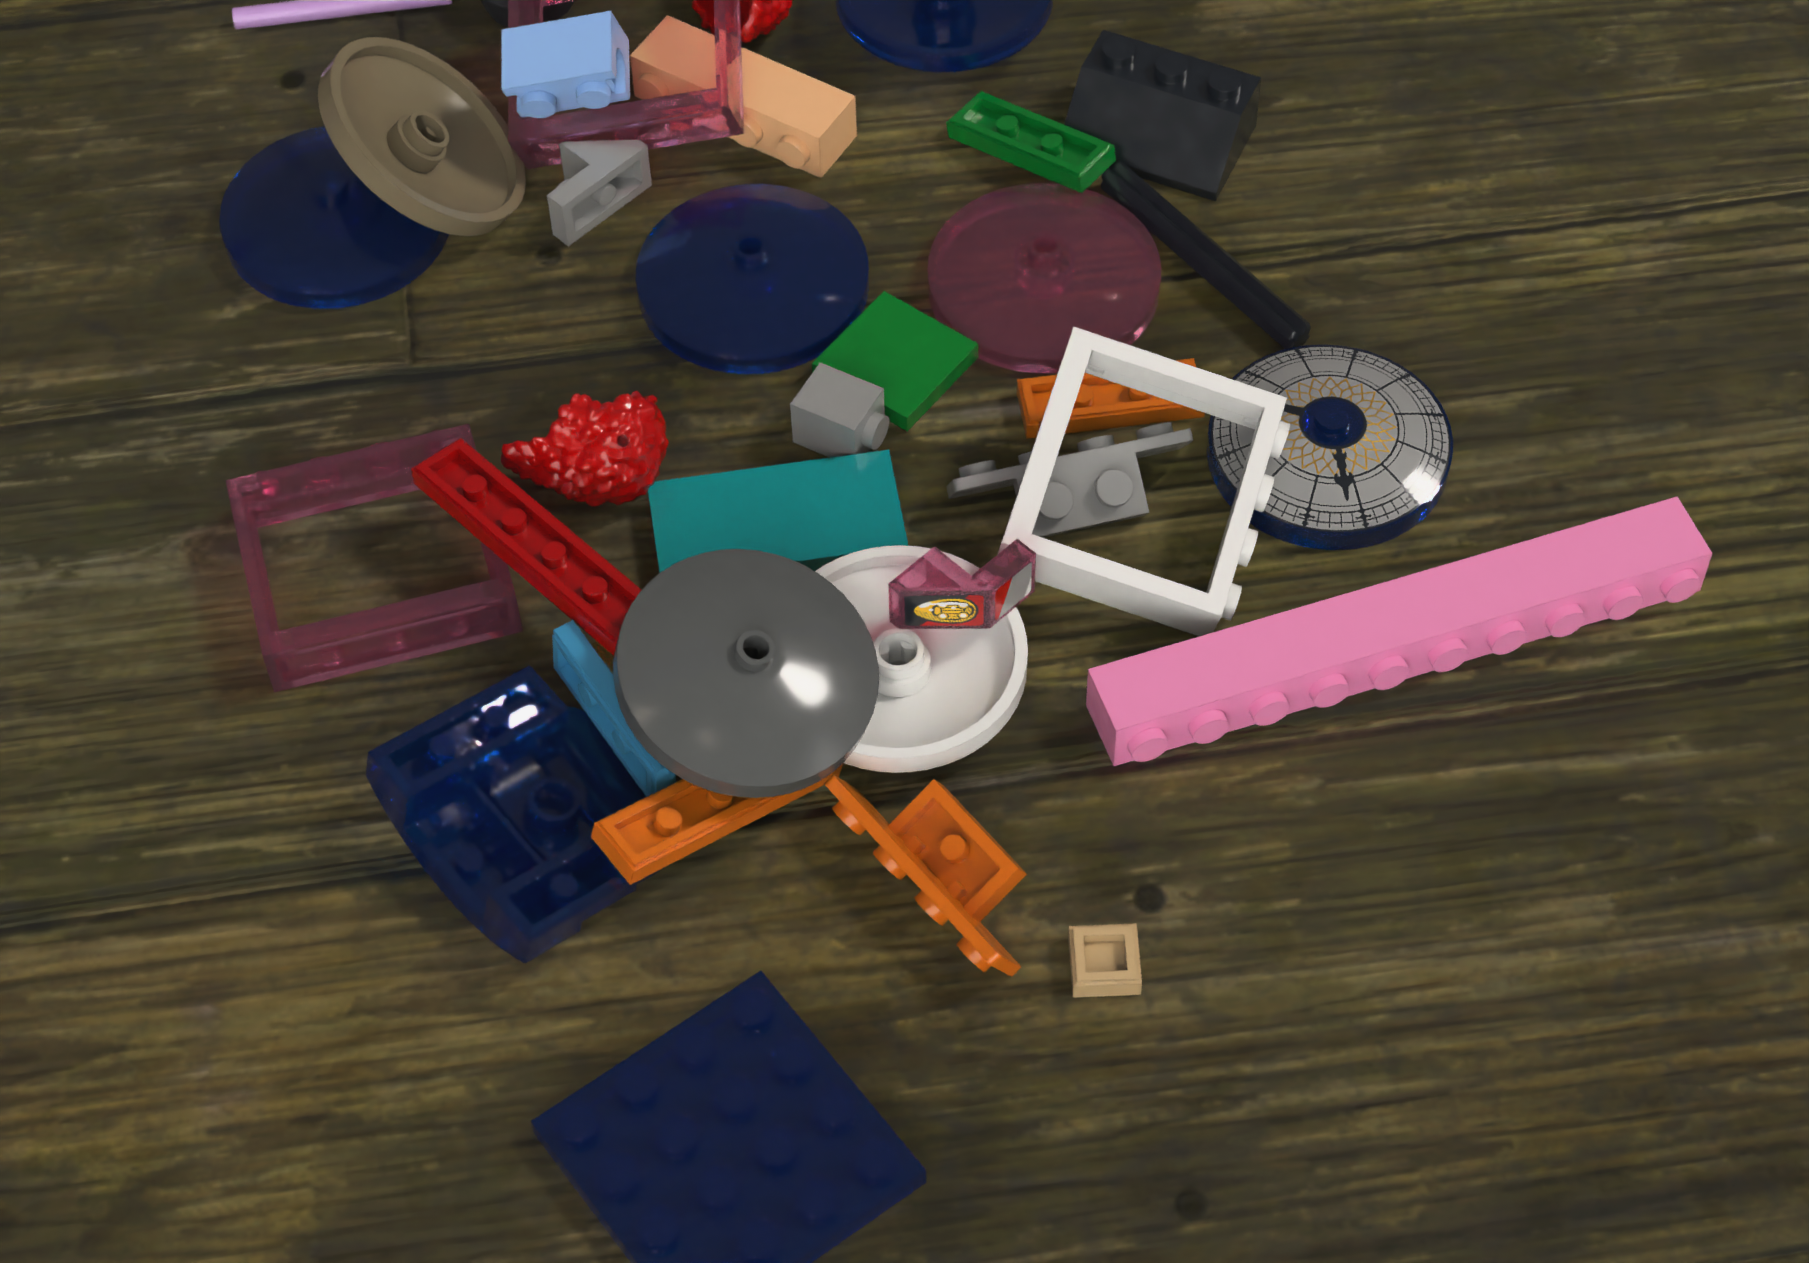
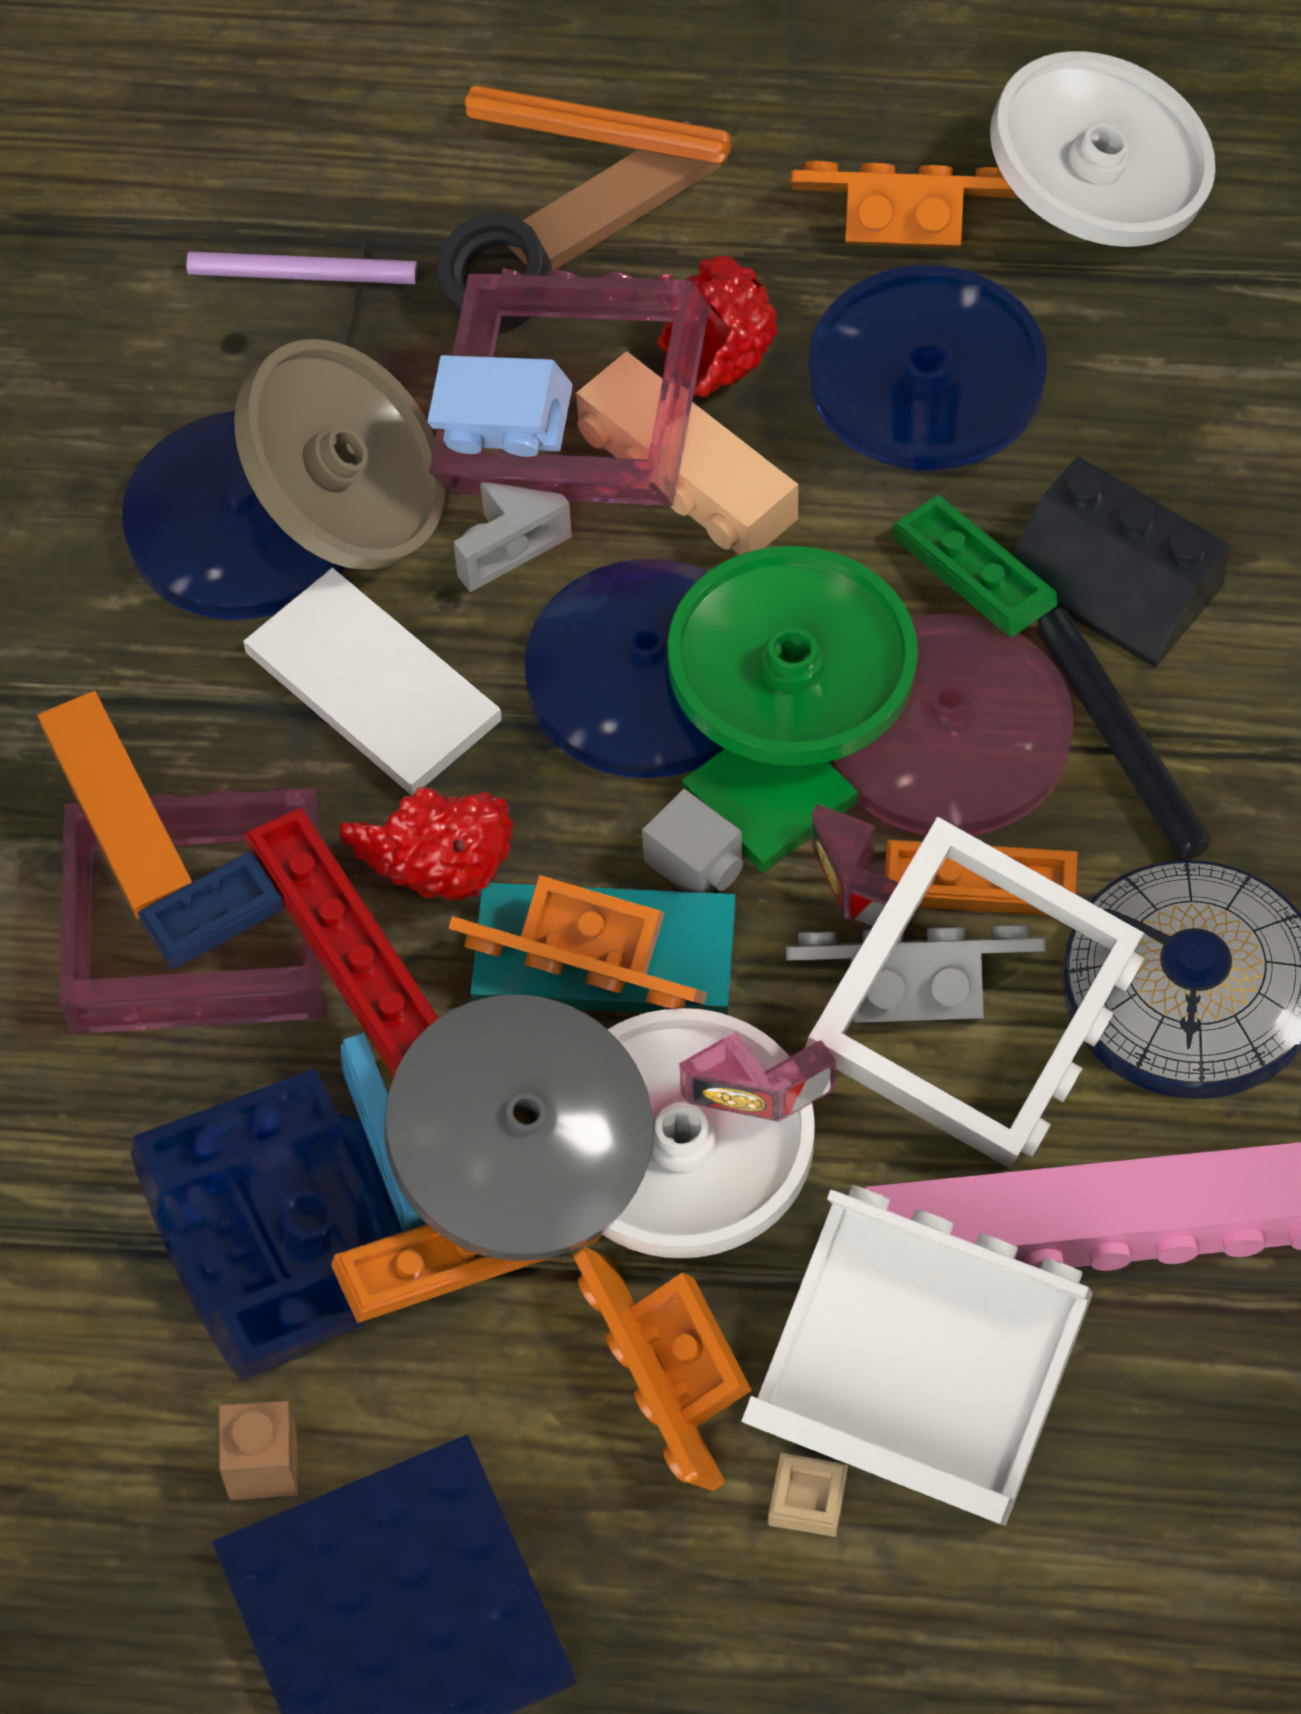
camera: 15 degrees right, 5 degrees up
none -> orange tile [37,690,192,919]
none -> dark blue plate [138,851,284,970]
none -> medium nougat brick [219,1401,298,1500]
none -> white tile [243,568,502,796]
none -> orange bracket [448,875,708,1009]
none -> green dish [668,546,918,766]
none -> white panel [741,1185,1093,1526]
none -> clear pink slope [811,804,913,940]

